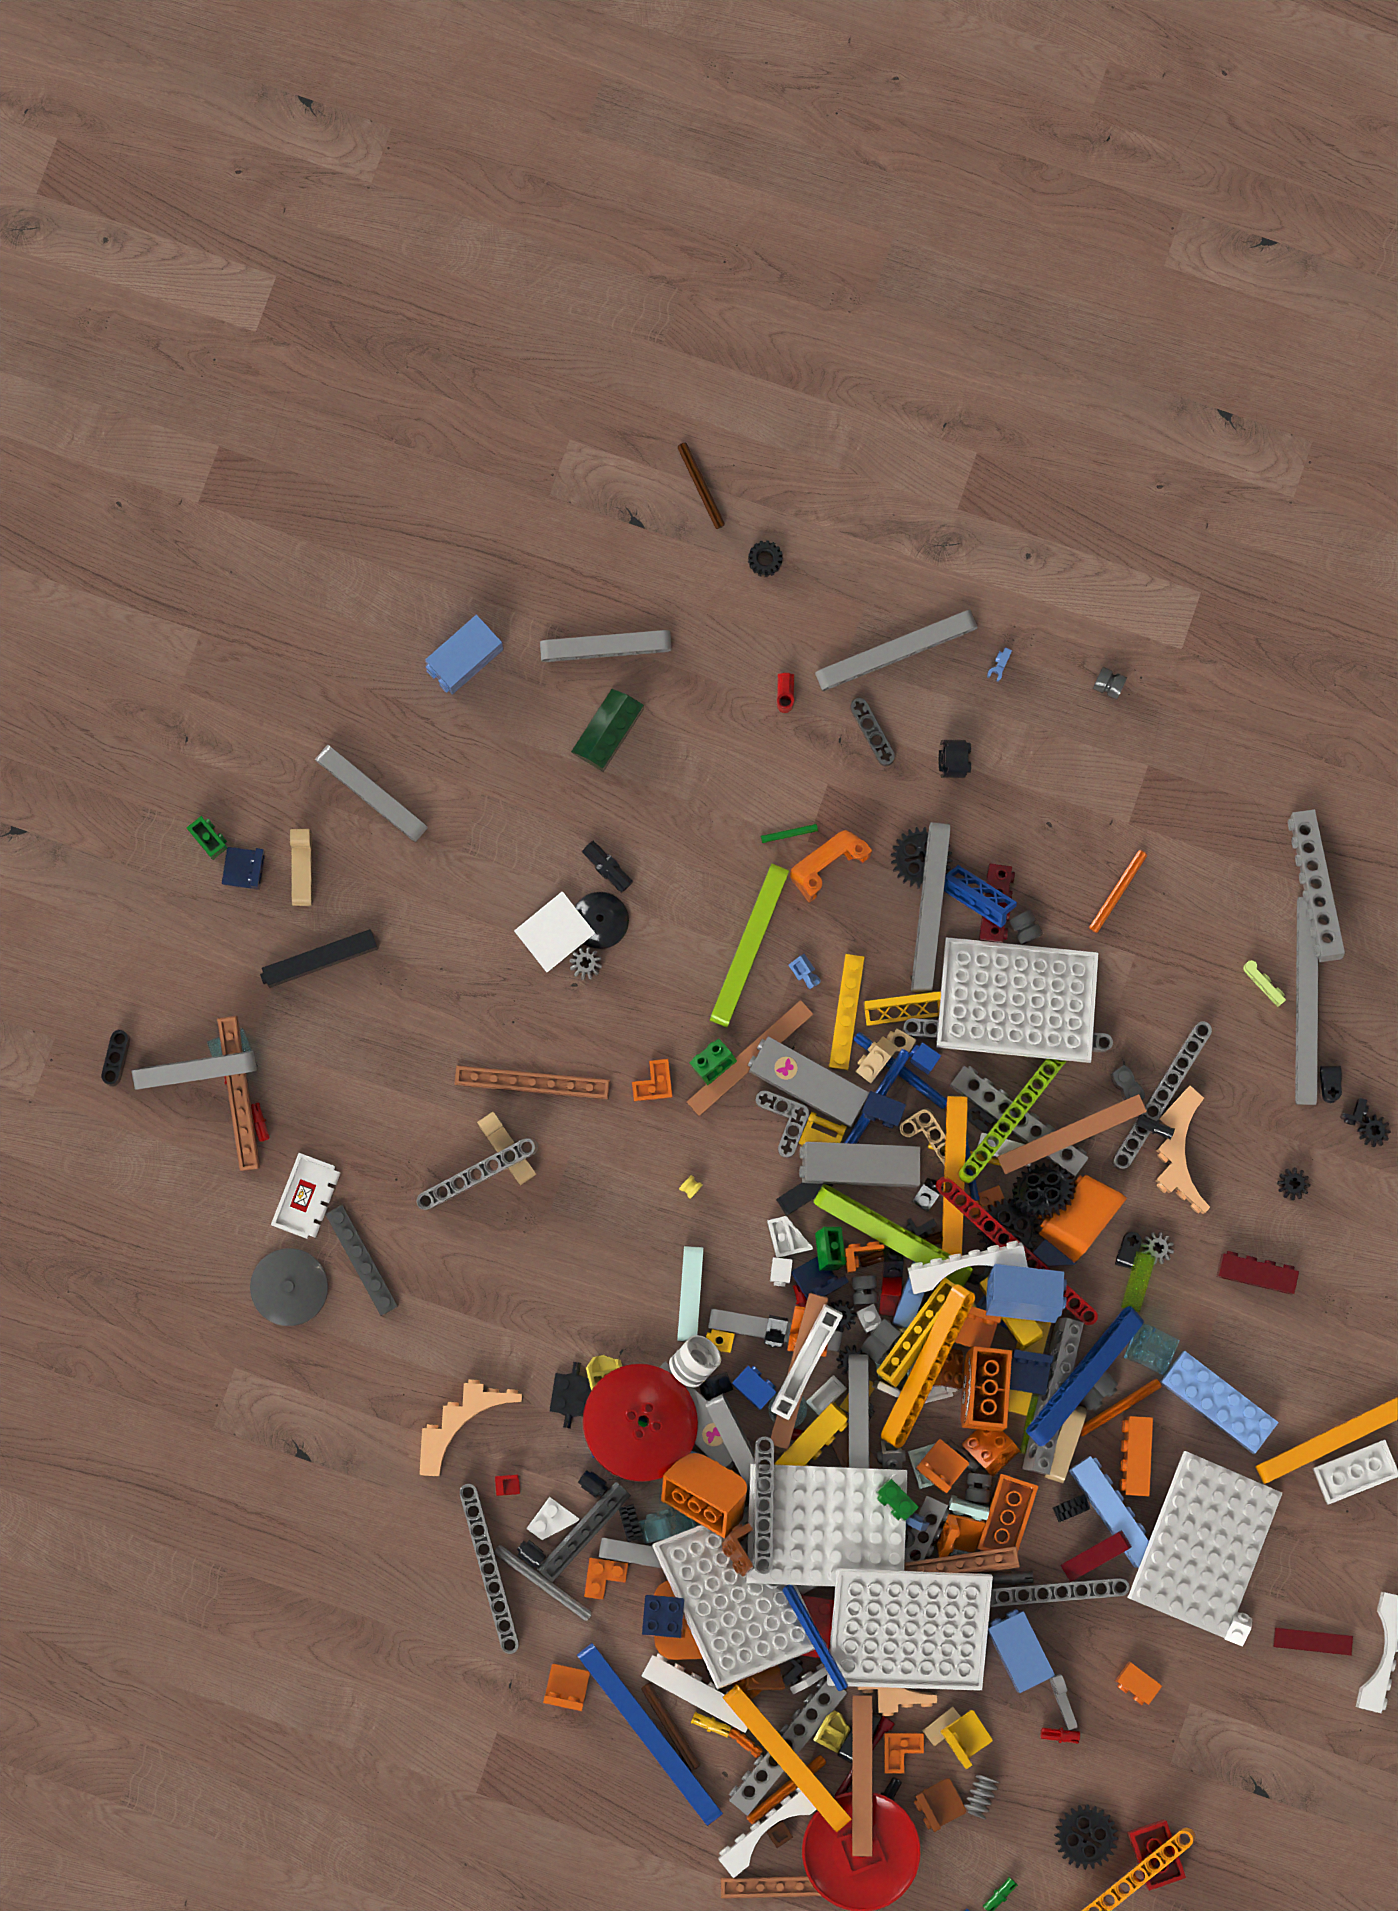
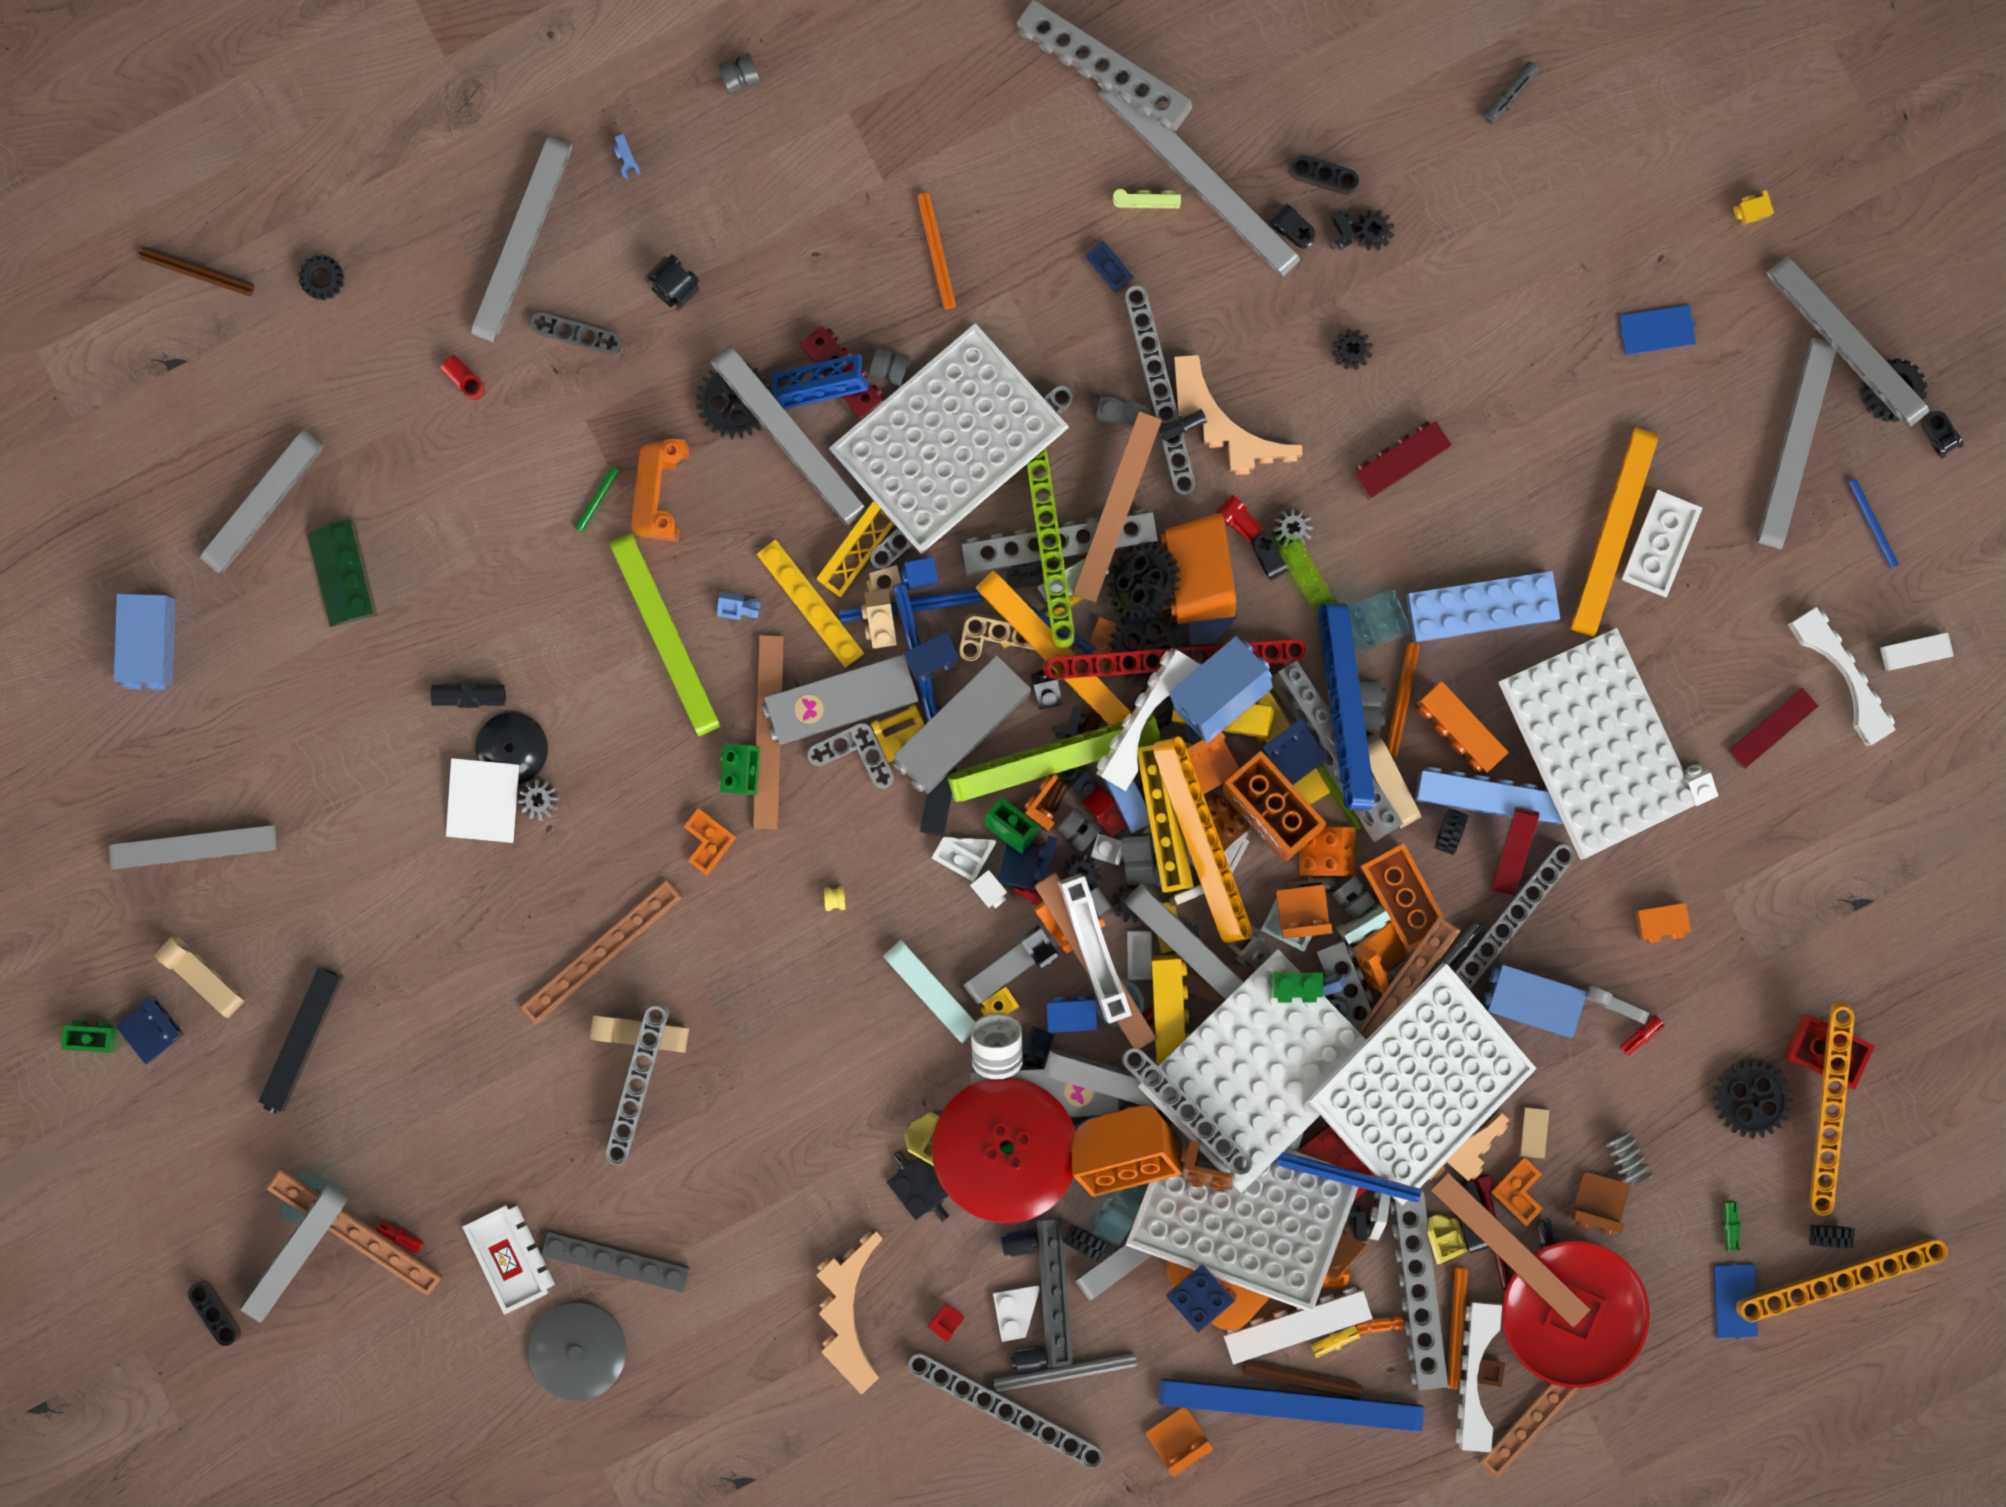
camera: 45 degrees left, 5 degrees up
orange plate [584,1558,628,1599] -> none
light orange beam [722,1685,852,1832] -> none
yellow bracket [940,1710,993,1769] -> none
none -> dark blue plate [1084,241,1134,293]
none -> red piece [1215,494,1264,544]
none -> black beam [1290,155,1359,195]

